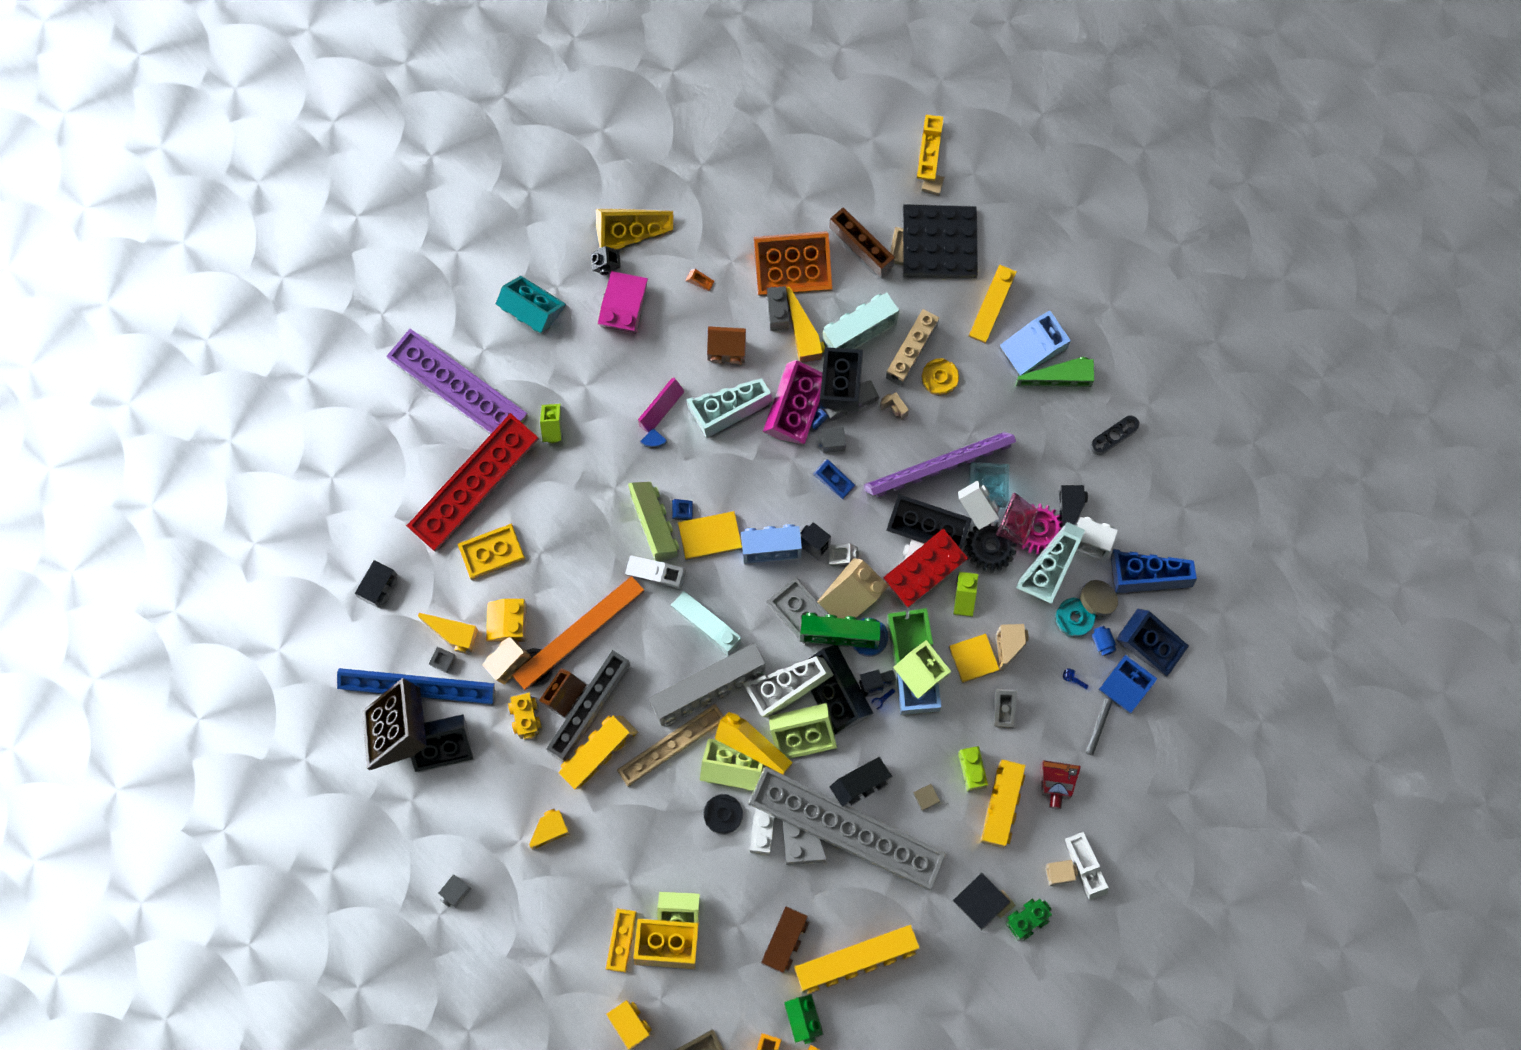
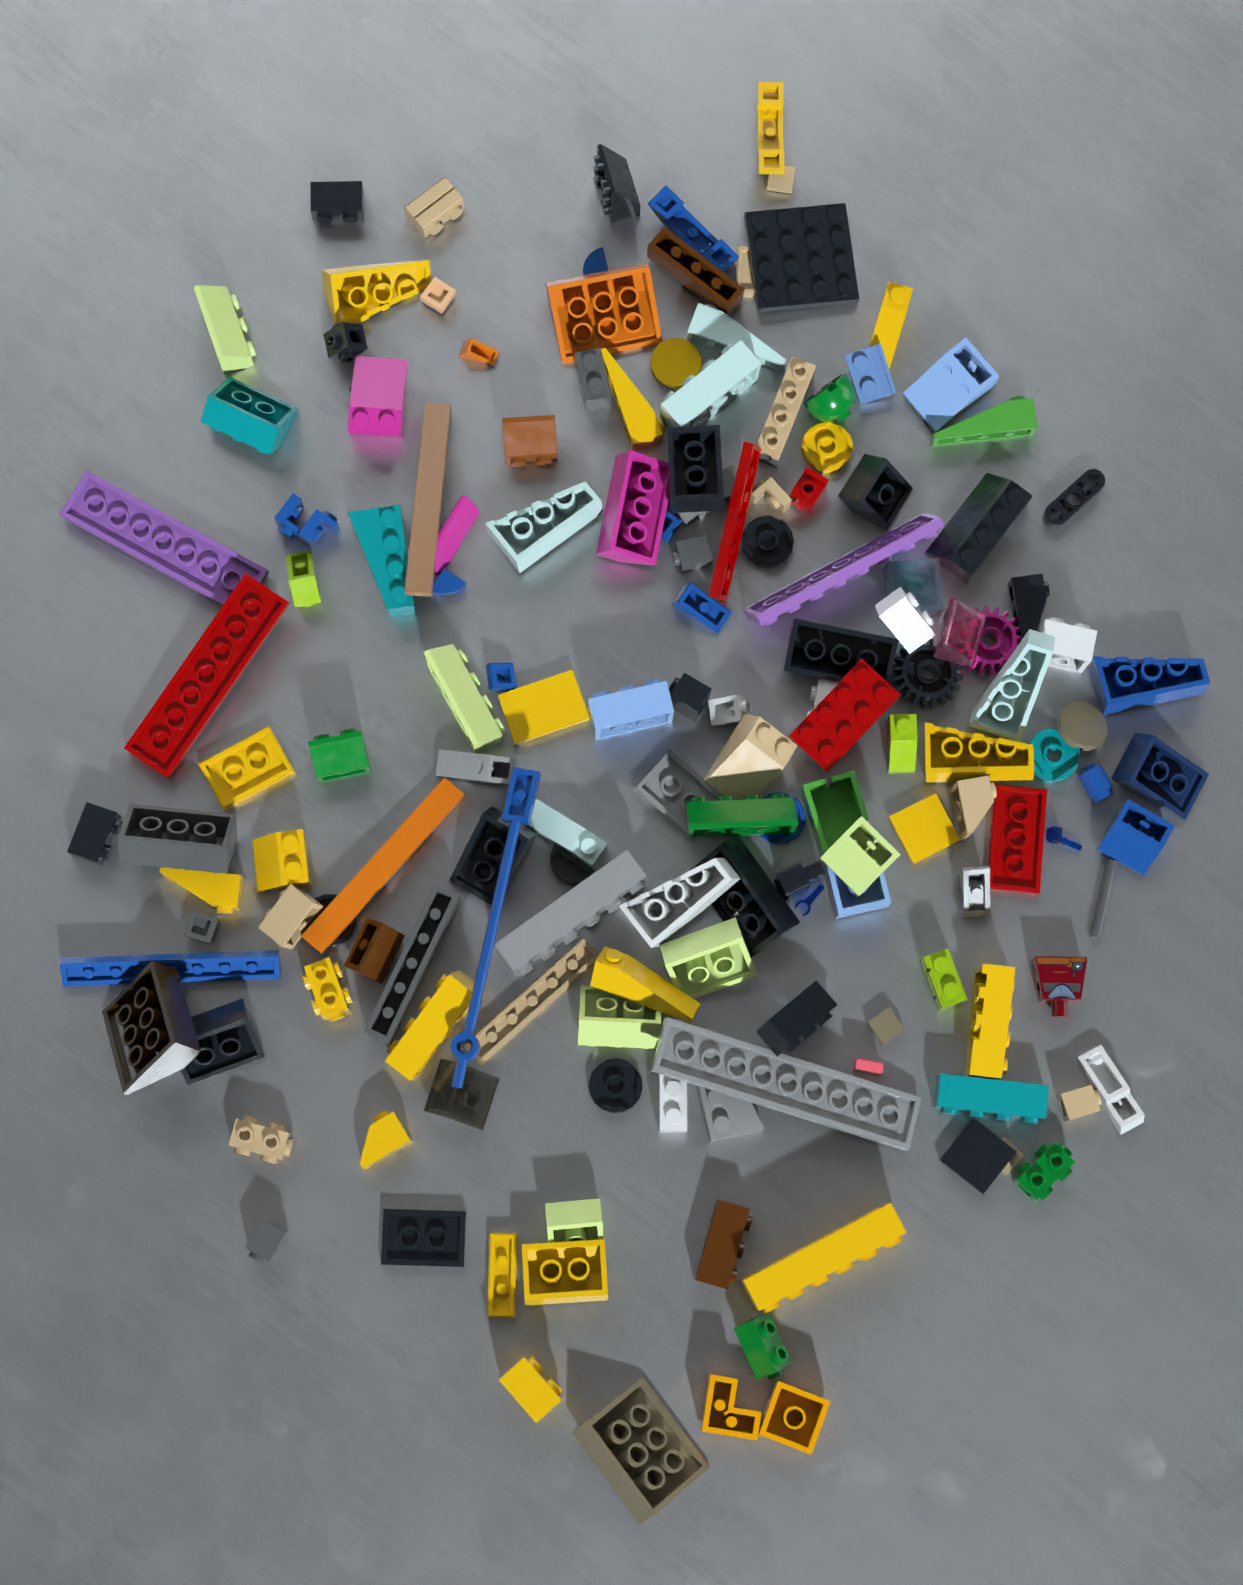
camera: 15 degrees left, 5 degrees up
none -> dark grey brick [118,804,237,874]
none -> yellowish green slope [194,285,256,375]
none -> tan brick [228,1115,294,1164]
none -> blue bracket [275,493,304,539]
none -> blue bracket [298,509,340,546]
none -> green slope [308,729,371,783]
none -> black brick [310,181,364,224]
none -> teal wedge [348,505,416,617]
none -> black tile [381,1209,466,1267]
none -> tan brick [404,177,465,238]
none -> medium nougat tile [405,403,452,597]
none -> light nougat plate [420,276,456,314]
none -> clear smoke slope [423,1059,500,1130]
none -> black slope [449,806,538,905]
none -> blue bar [451,767,541,1089]
none -> pearl dark grey plate [550,844,596,886]
none -> blue tile [583,247,608,275]
none -> black slope [593,144,641,223]
none -> blue slope [648,185,739,272]
none -> yellow tile [650,338,702,390]
none -> light aqua slope [687,303,787,374]
none -> red tile [709,441,762,601]
none -> black tile [741,516,794,568]
none -> red brick [789,467,829,513]
none -> green cylinder [803,373,856,422]
none -> black slope [838,454,913,530]
none -> medium blue plate [845,343,896,405]
none -> coral tile [853,1058,884,1075]
none -> black slope [925,473,1033,584]
none -> yellow wedge [925,722,1034,782]
none -> teal brick [934,1074,1049,1124]
none -> red tile [987,784,1048,895]

